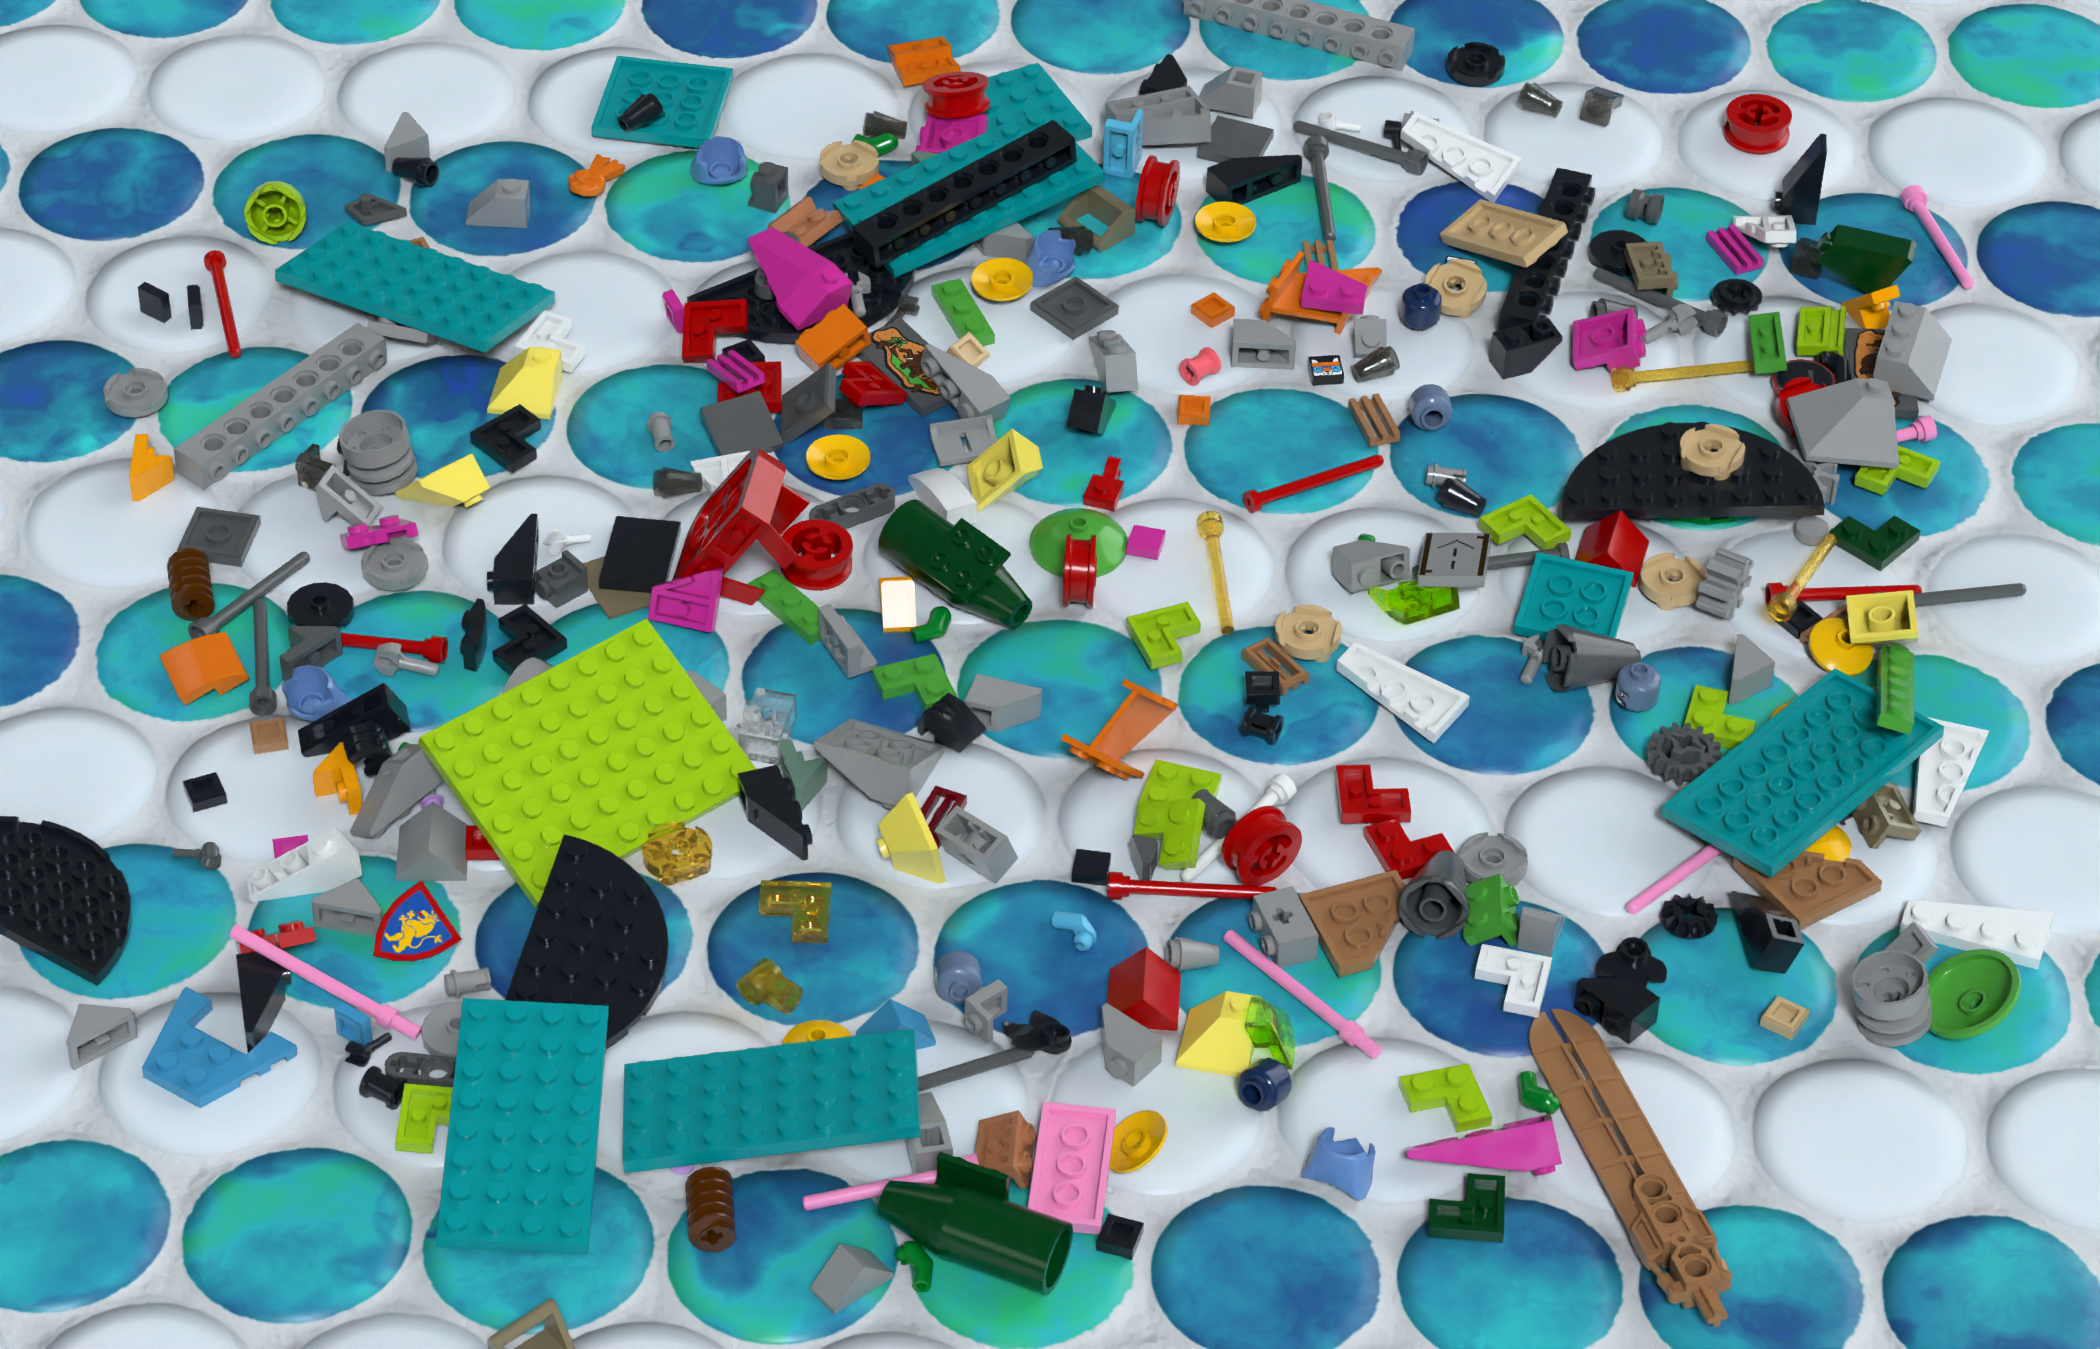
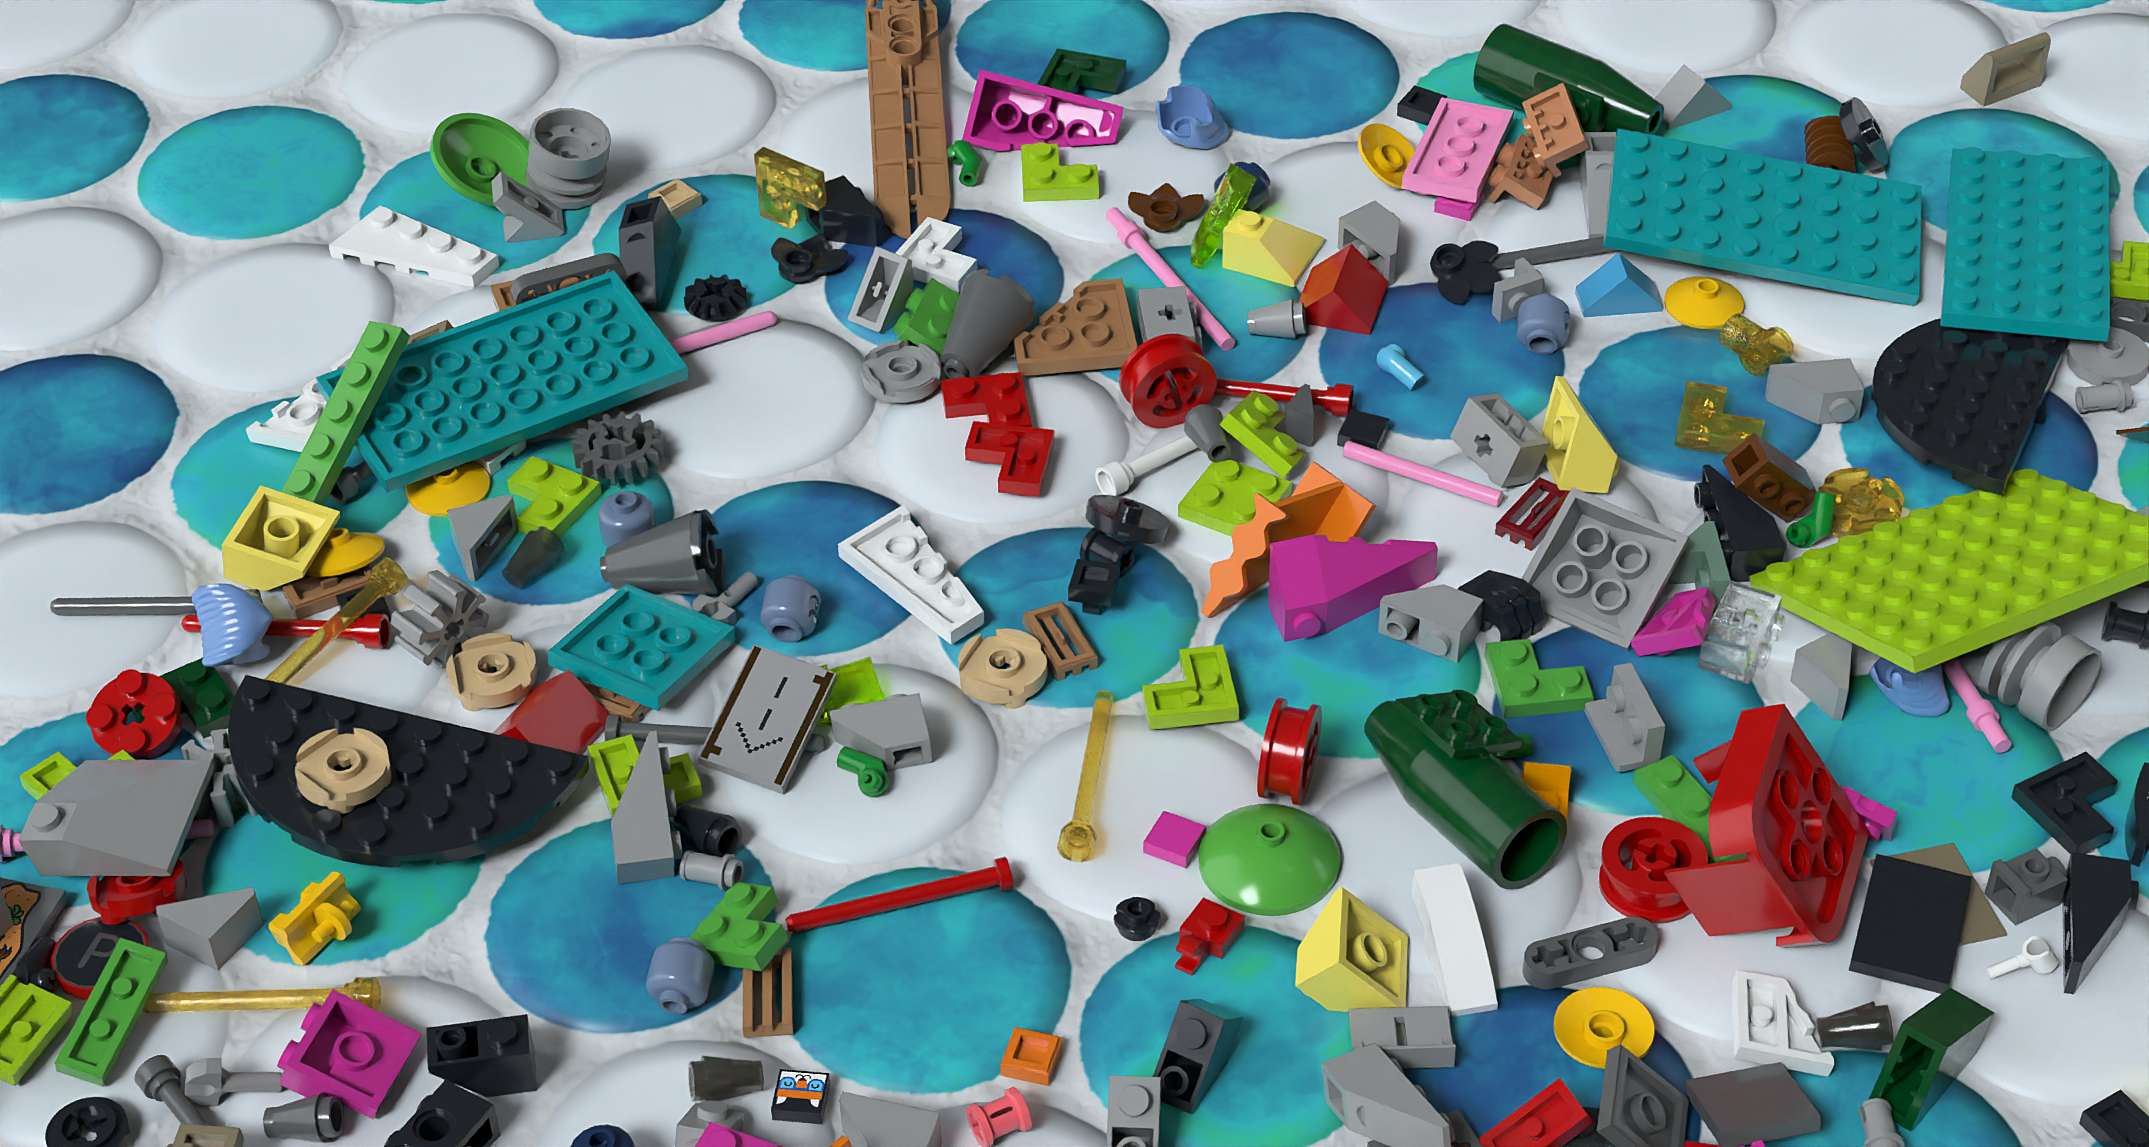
camera: 165 degrees left, 0 degrees up
none -> red plate [86,669,182,759]
none -> light grey slope [156,887,263,970]
none -> medium blue hair [192,583,274,667]
none -> yellow hips [269,871,361,966]
none -> clear smoke cone [502,526,565,589]
none -> dark grey beam [510,253,627,305]
none -> light grey slope [611,731,682,884]
none -> bright green plate [689,882,789,971]
none -> clear yellow plate [754,147,827,229]
none -> sand blue head [760,575,821,643]
none -> black plate [1085,494,1170,544]
none -> black plate [1113,897,1161,941]
none -> reddish brown plate [1128,183,1204,233]
none -> dark pink wedge [1268,535,1438,642]
none -> bright pink bar [1343,441,1503,507]
none -> nougat bracket [1522,83,1590,178]
none -> dark pink wing [1630,587,1716,656]
none -> reddish brown brick [1722,433,1817,523]
none -> light grey slope [1765,358,1864,425]
none -> green arm [1786,492,1837,548]
none -> black plate [1839,97,1888,171]
none -> dark green slope [1869,988,1995,1131]

